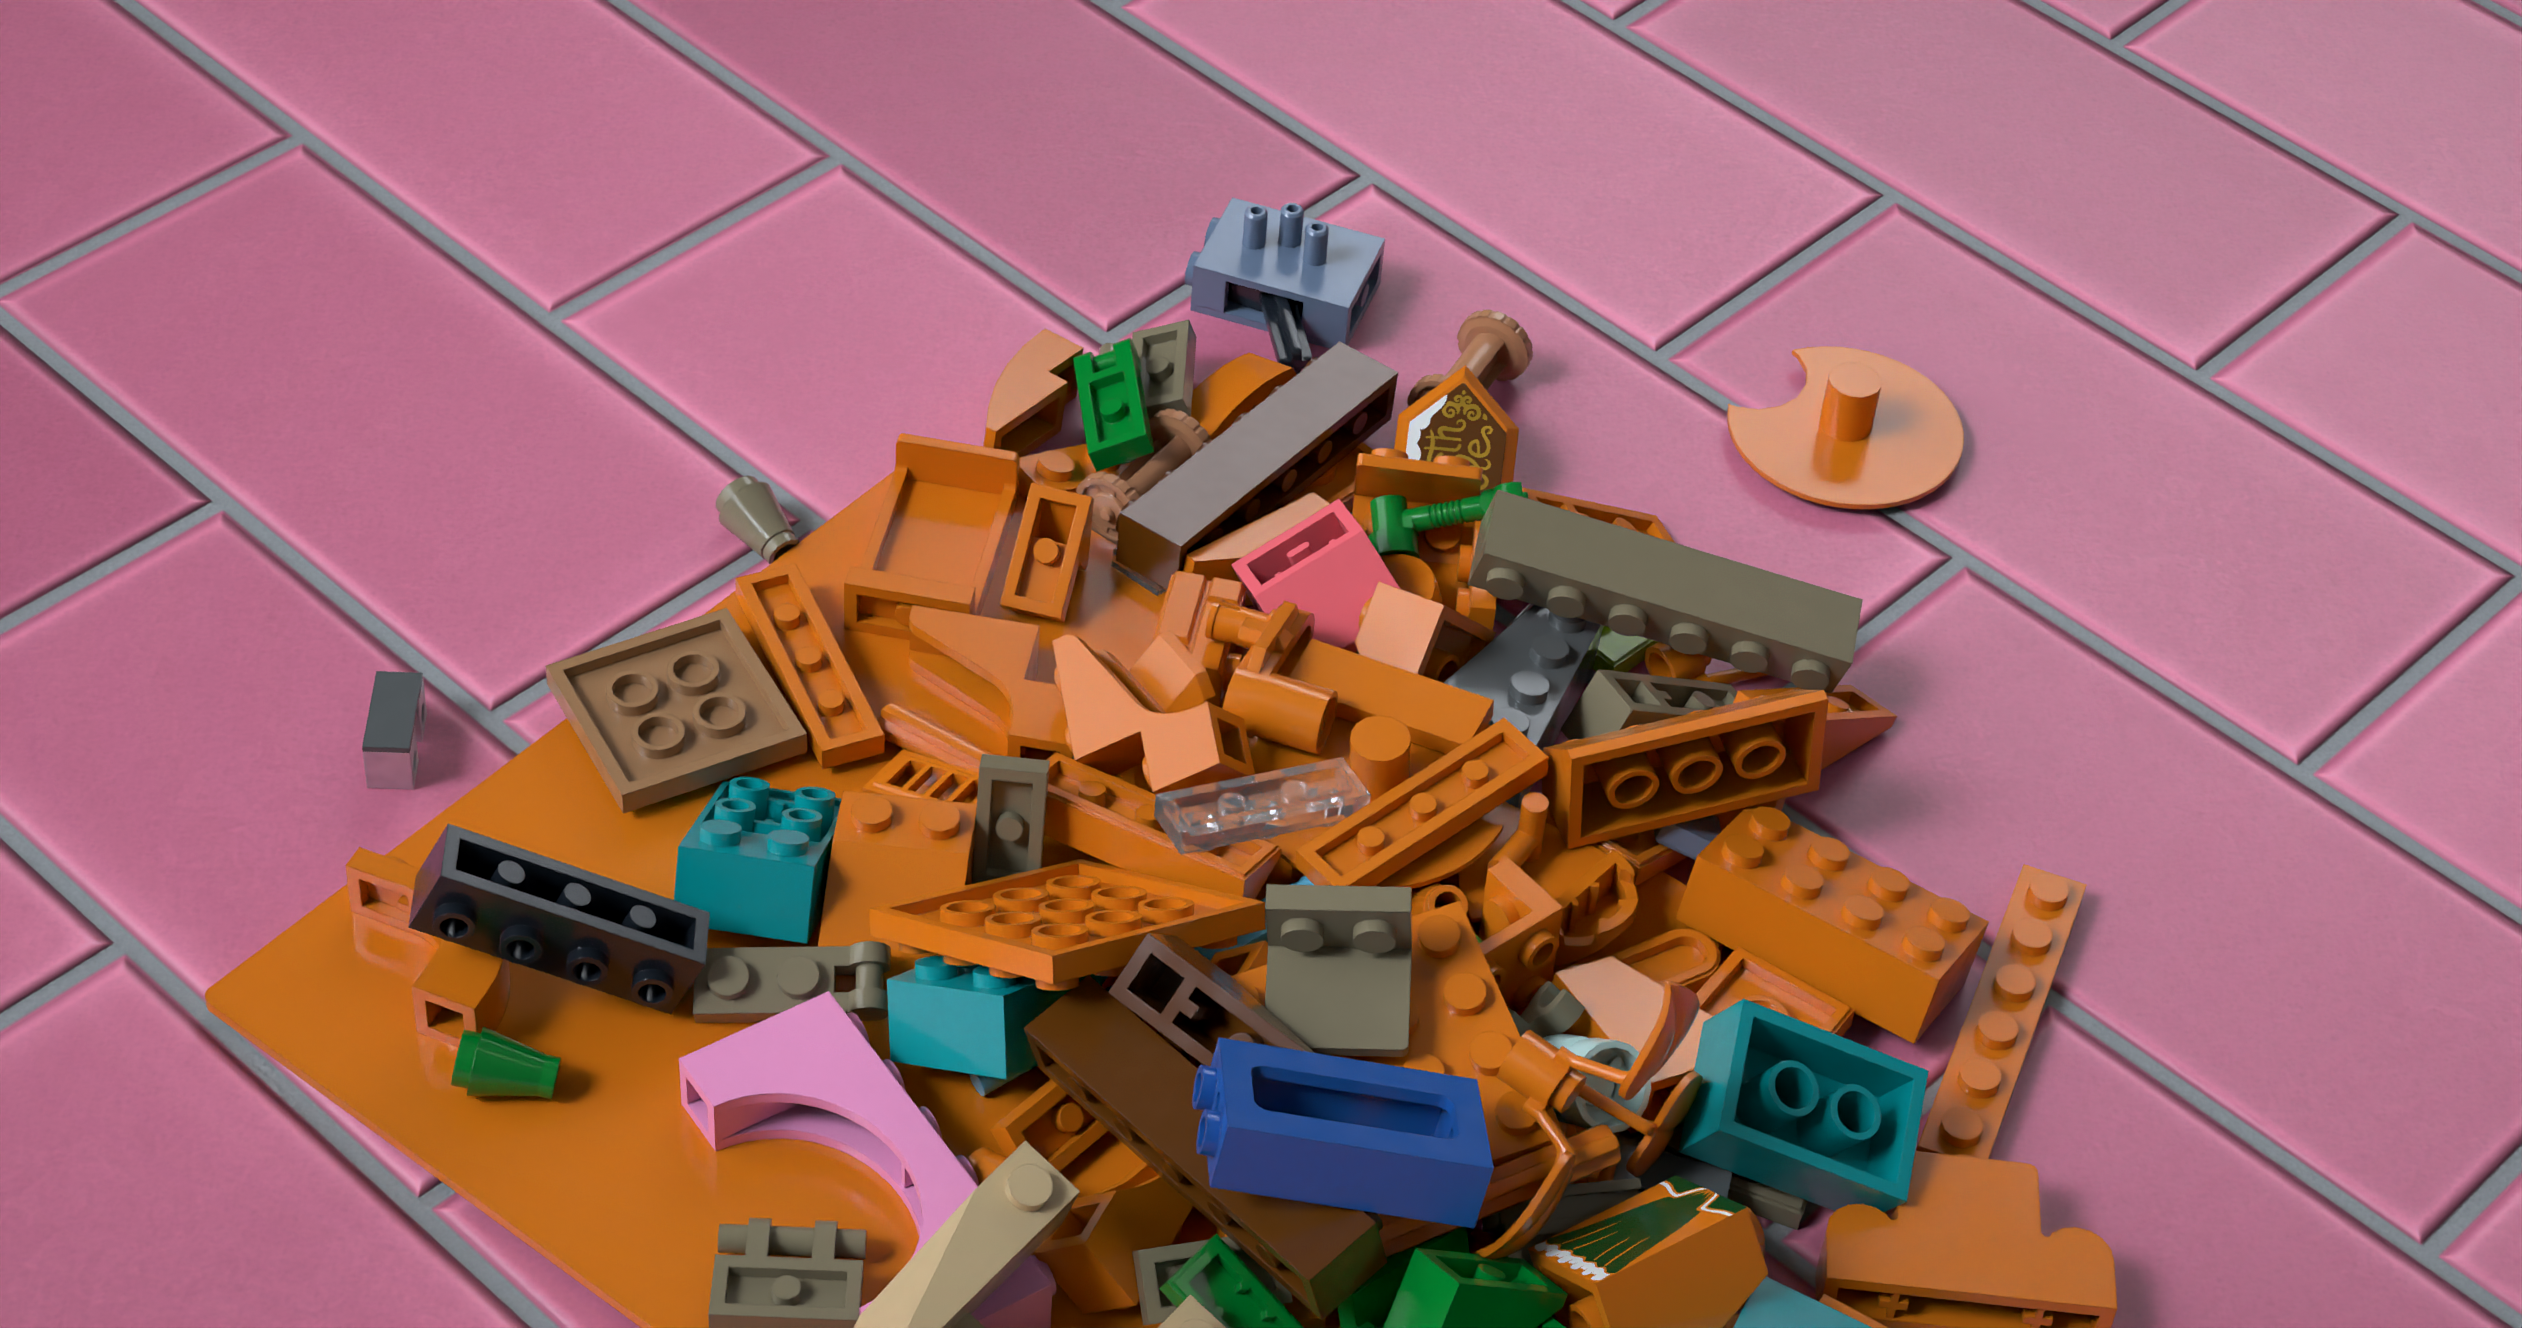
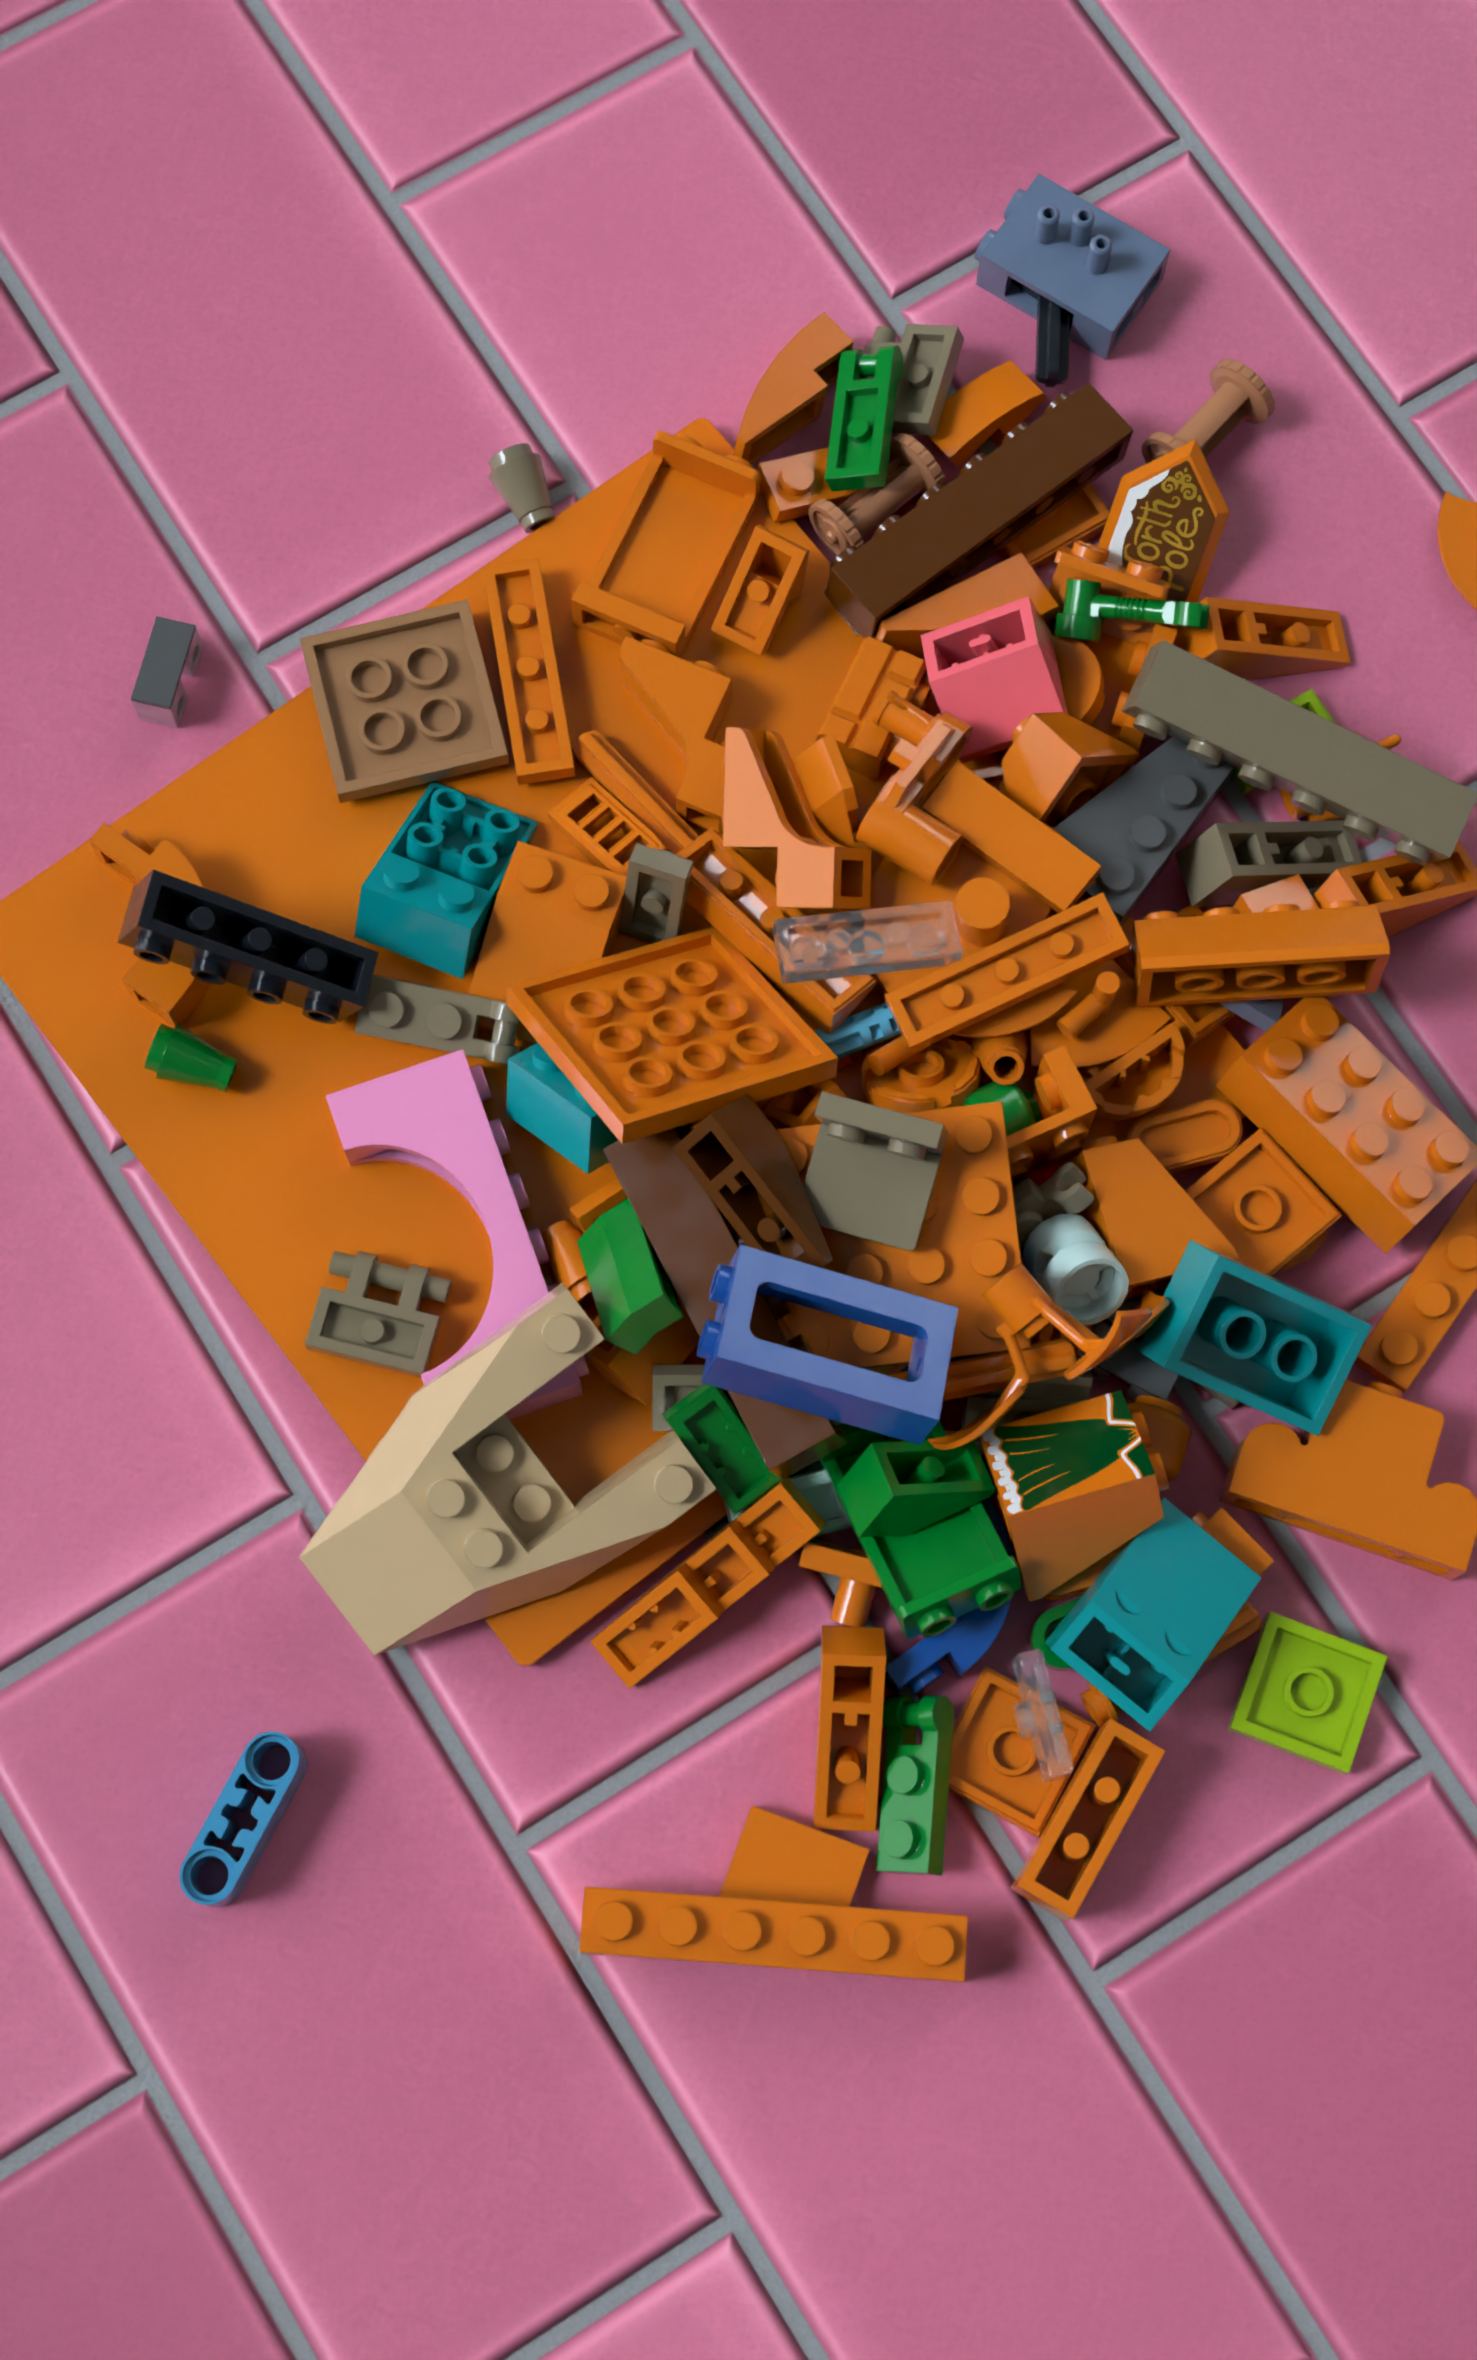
camera: 15 degrees right, 30 degrees up
none -> green piece [577,1198,684,1355]

